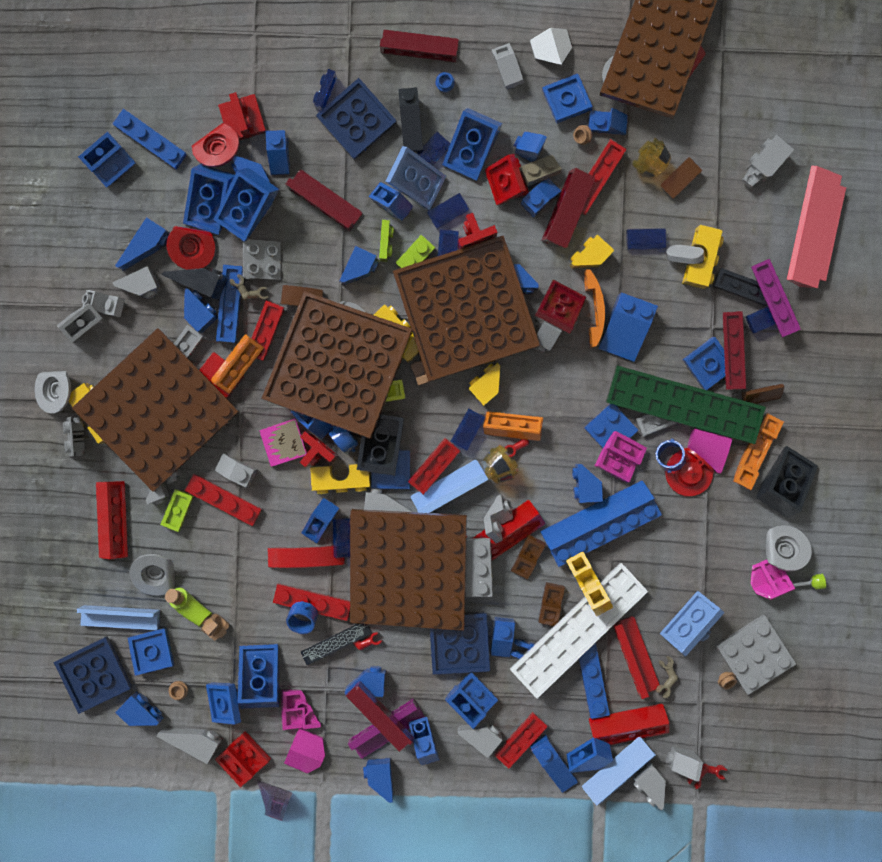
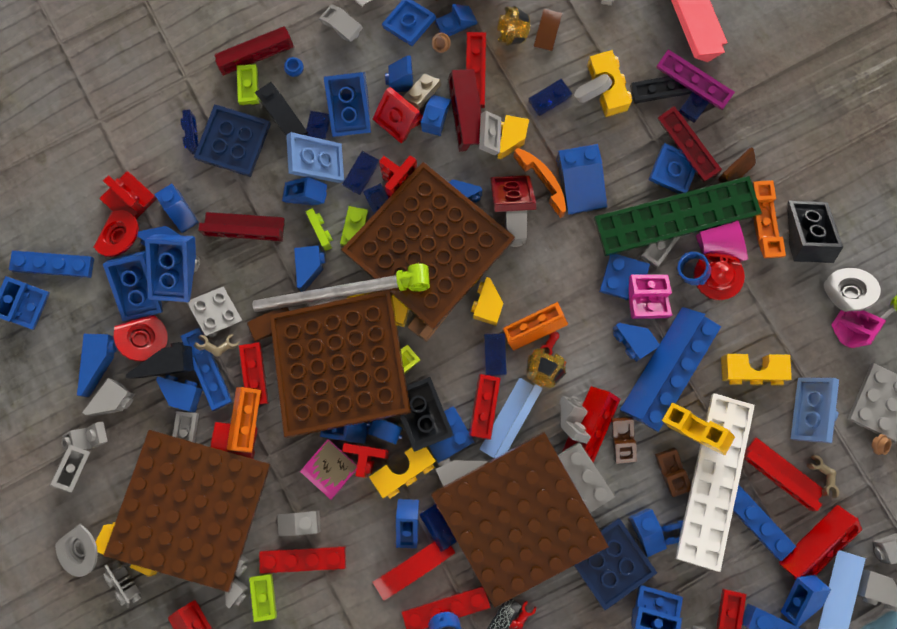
camera: 30 degrees left, 10 degrees down
none -> lime plate [237,64,259,105]
none -> flat silver piece [252,264,430,312]
none -> light grey plate [479,111,501,155]
none -> yellow arch [721,354,792,385]

